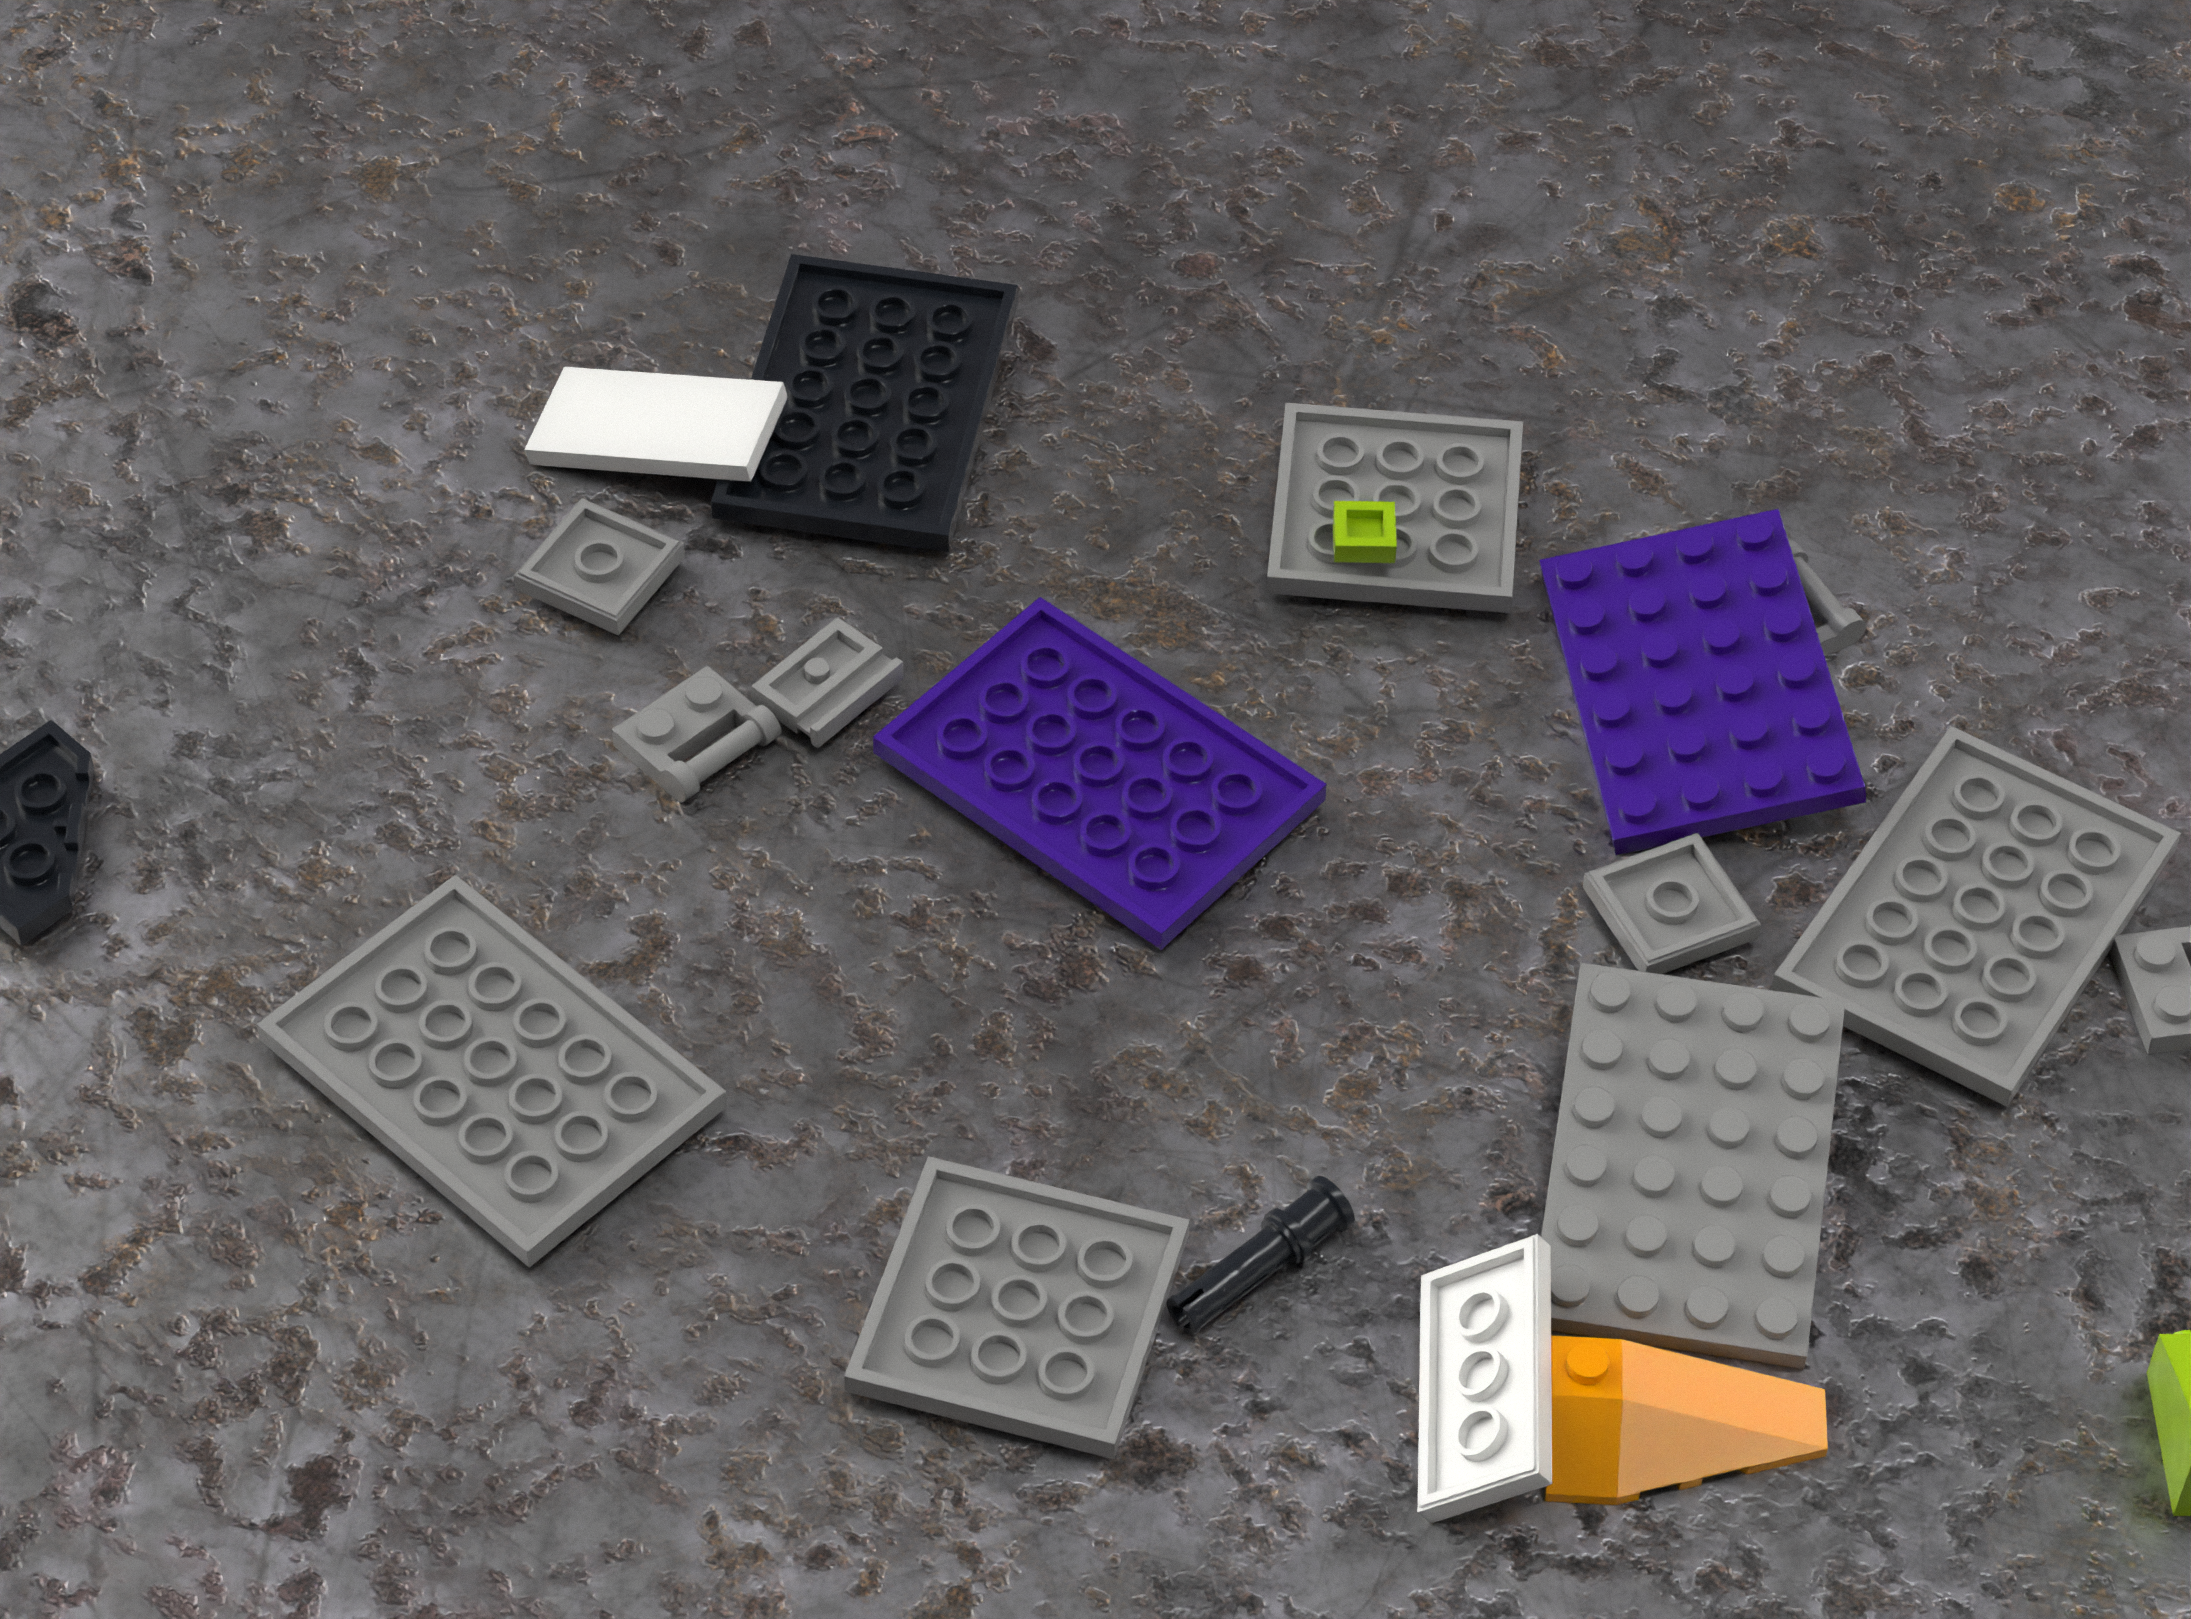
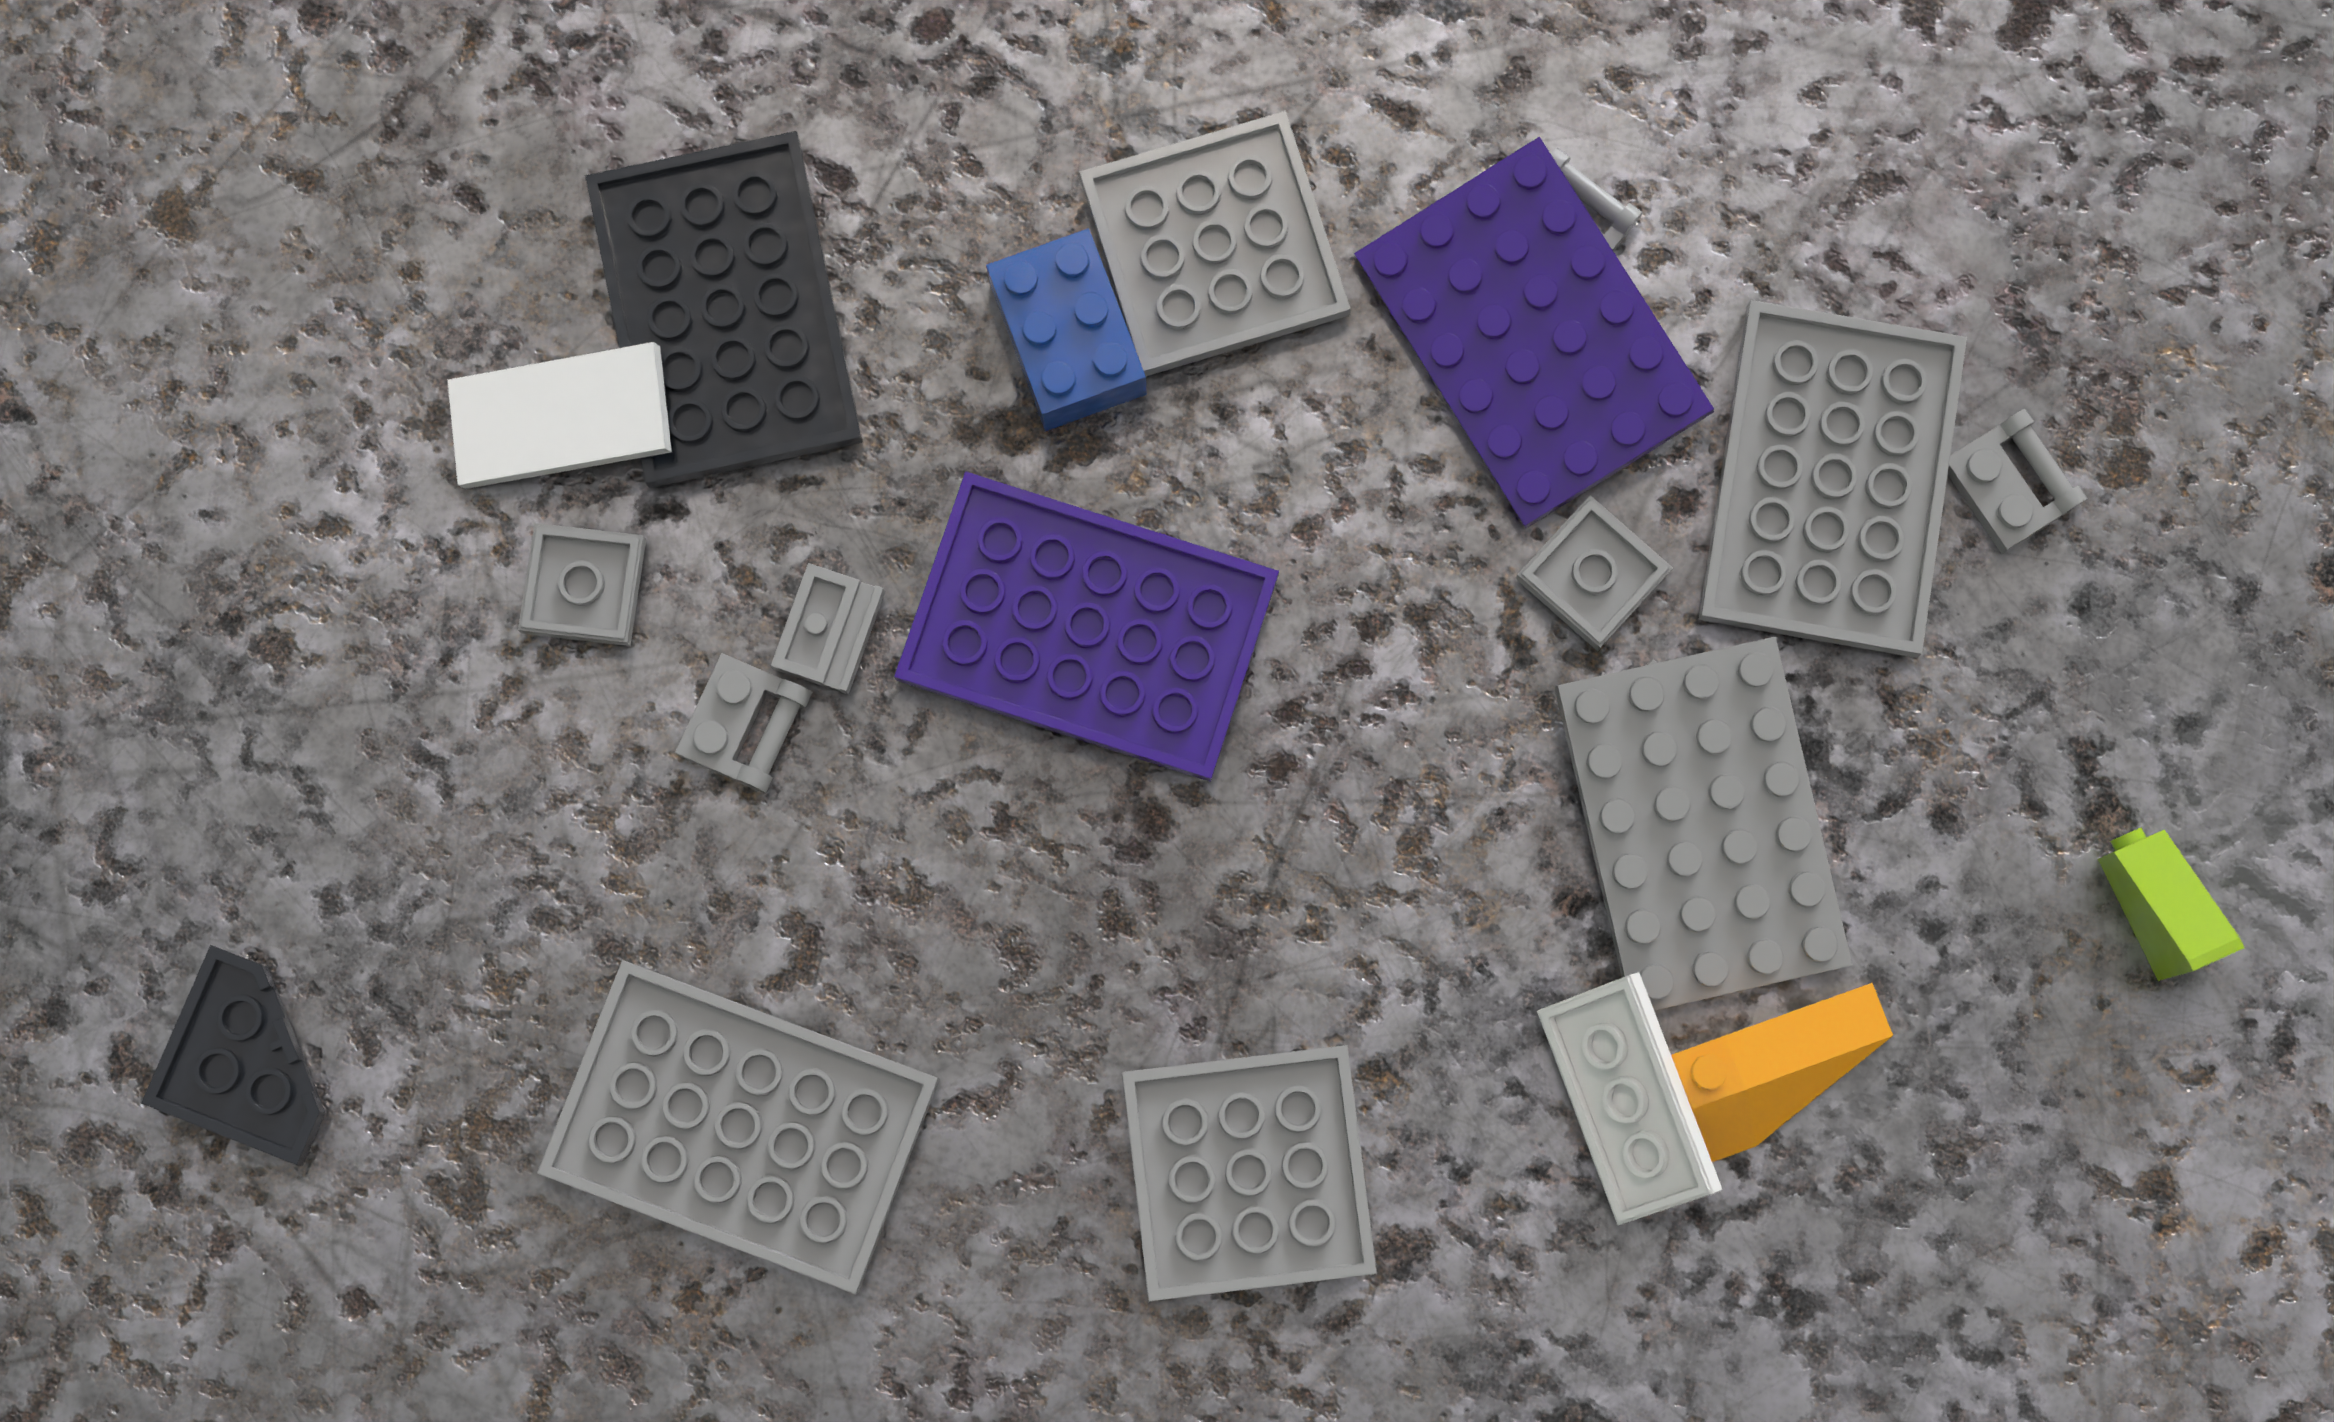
camera: 20 degrees left, 30 degrees up
black pin [1166,1176,1355,1336] -> none
lime plate [1333,501,1397,563] -> none
none -> blue brick [986,228,1147,431]

